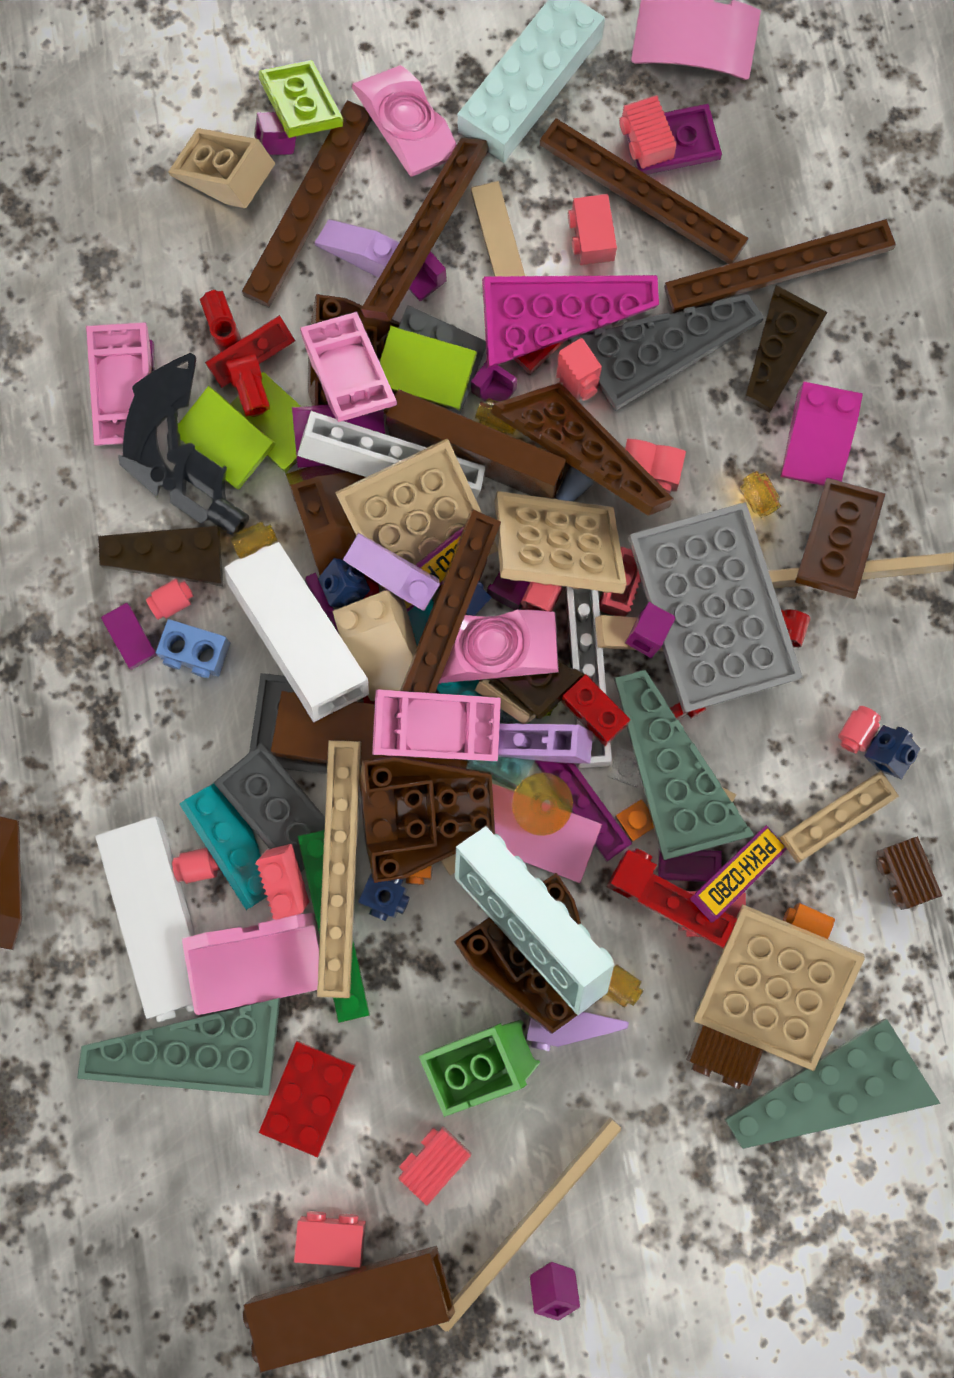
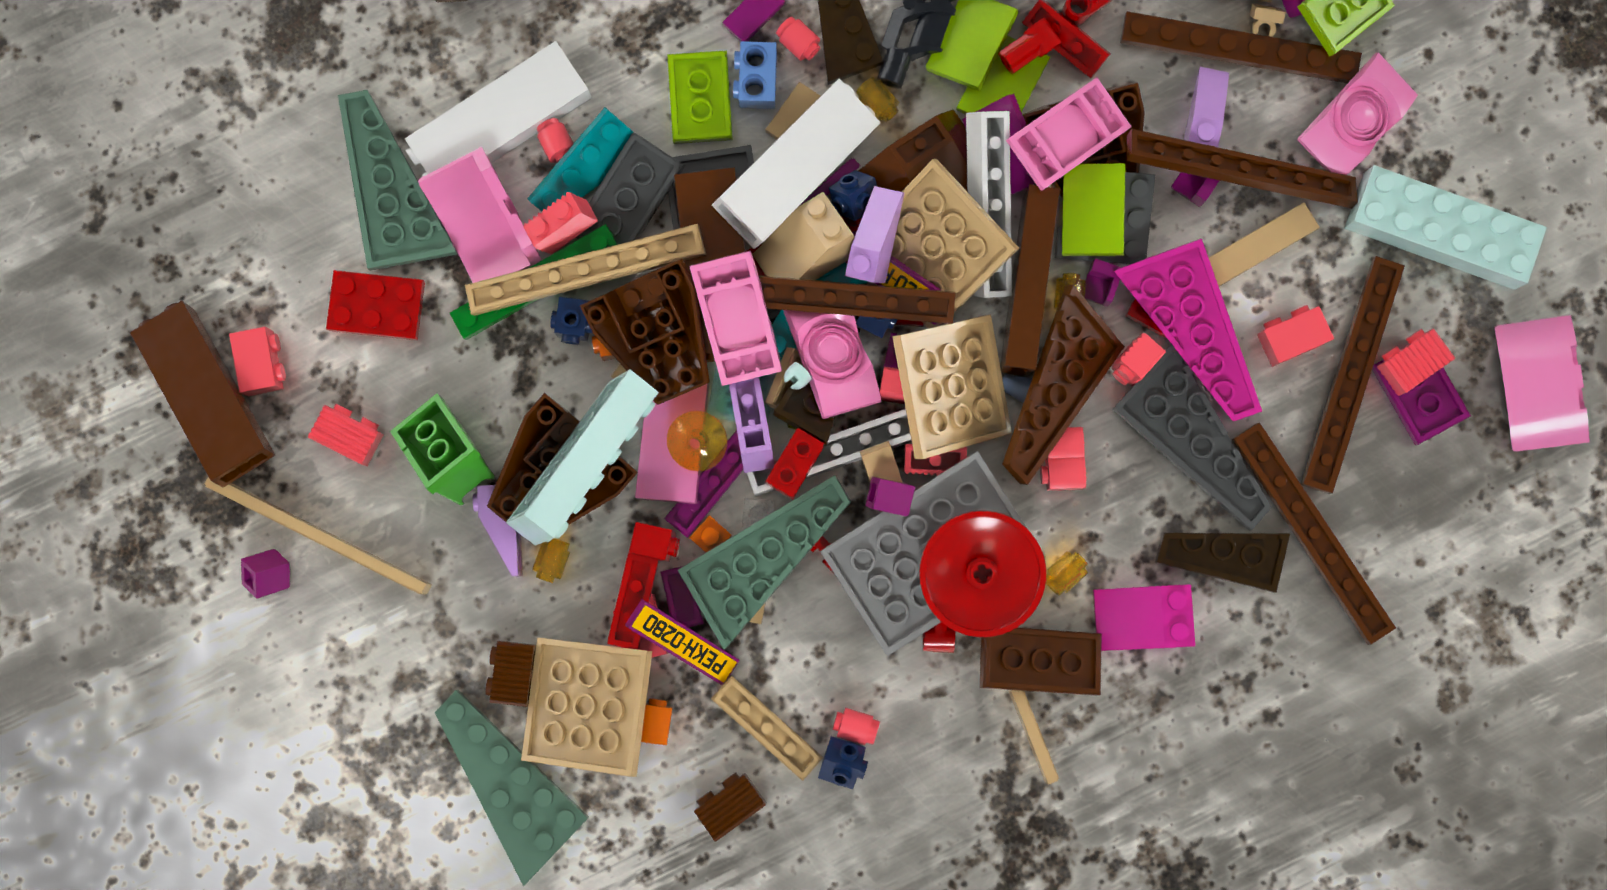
camera: 75 degrees right, 5 degrees up
none -> lime tile [667,50,733,144]
none -> tan tile [765,82,820,139]
none -> light aqua hinge [784,362,812,390]
none -> red dish [919,510,1046,637]
none -> tan tile [1249,3,1286,37]

